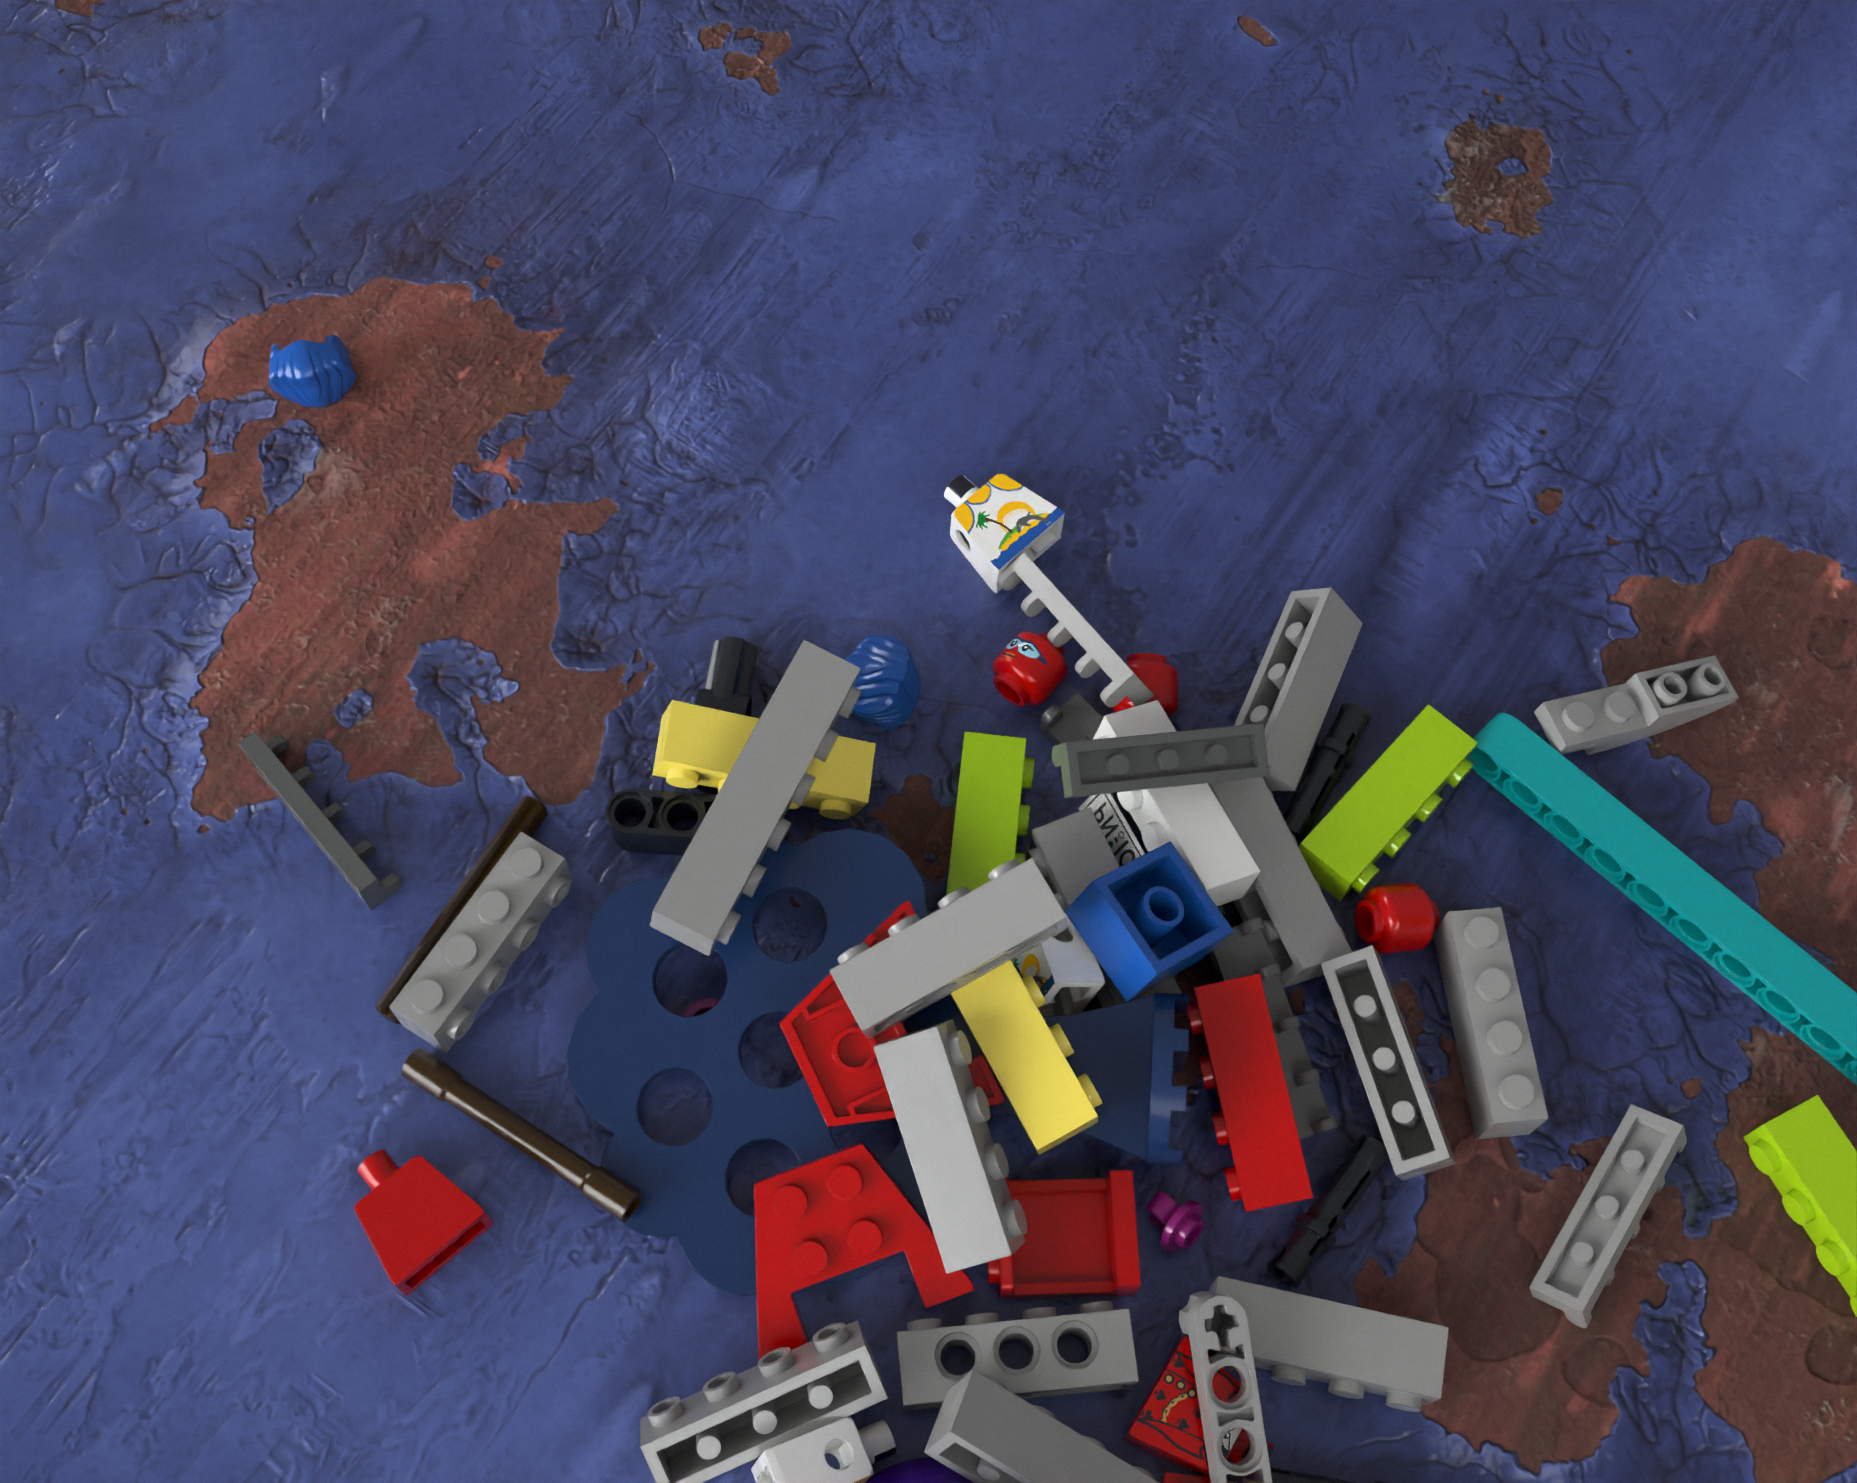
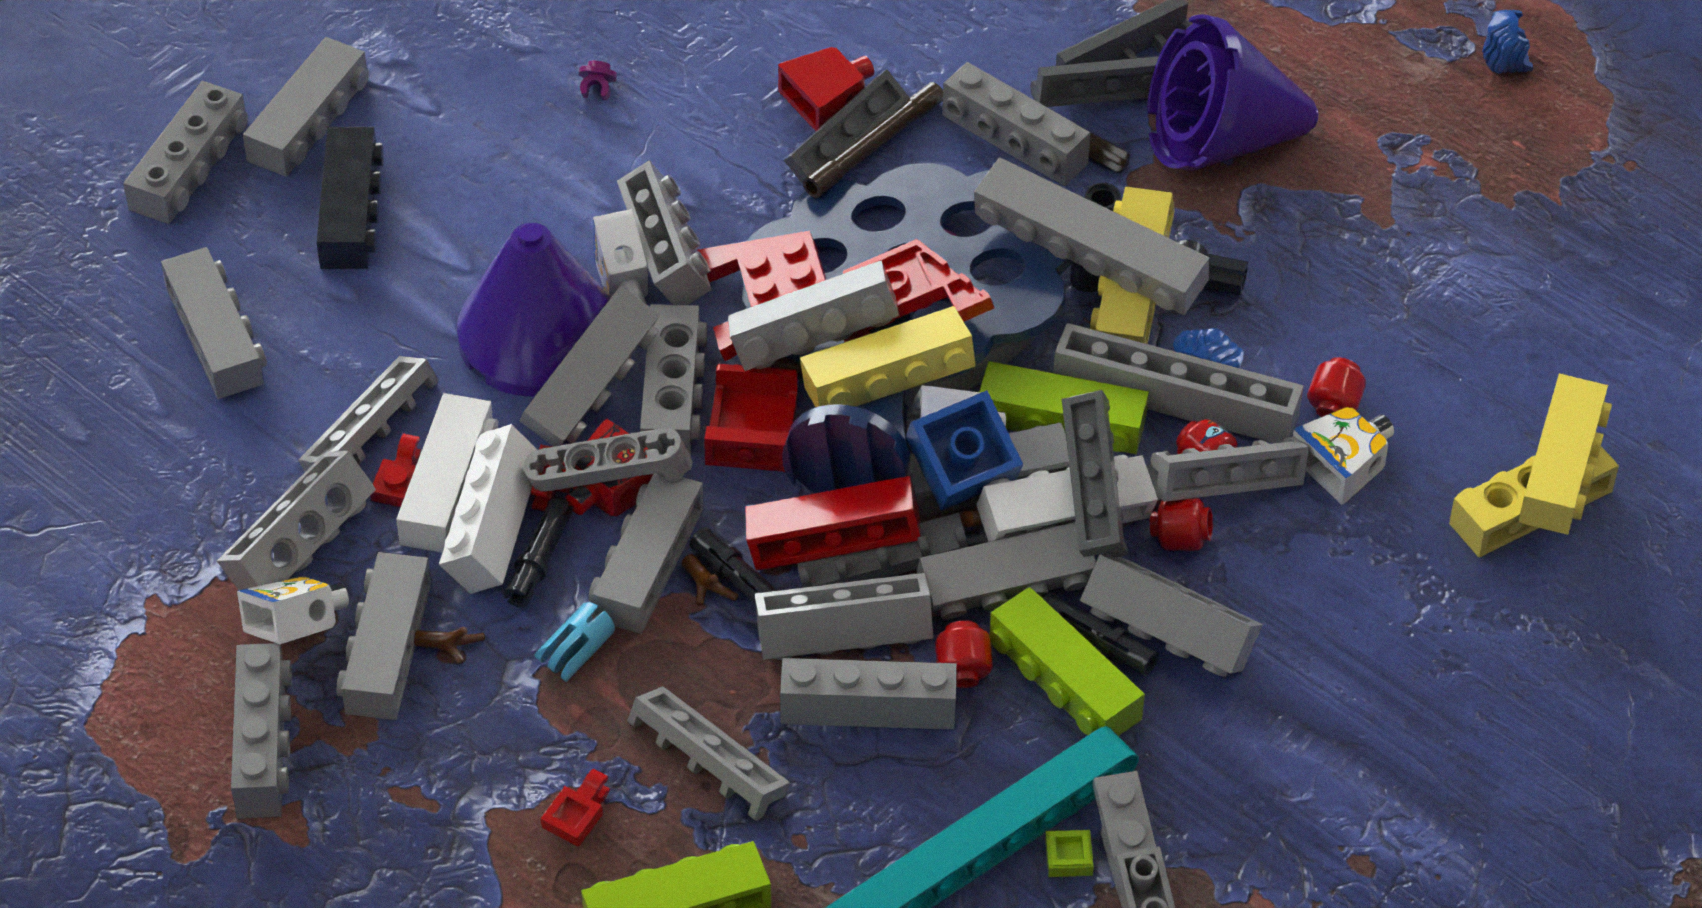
camera: 100 degrees right, 15 degrees down
light grey brick [829,858,1068,1040] -> none
magenta plate [1145,1190,1205,1253] -> none
none -> medium azure arm [534,602,615,682]
none -> red plate [540,769,610,847]
none -> reddish brown bar [682,554,739,605]
none -> dark grey plate [783,69,910,184]
none -> dark grey hinge [1030,56,1159,107]
none -> lime tile [1045,830,1094,877]
none -> light grey brick [1053,323,1304,443]
none -> dark purple cone [1147,14,1319,171]
none -> red head [1307,357,1366,417]
none -> light yellow brick [1449,446,1619,558]
none -> light yellow brick [1519,373,1612,535]

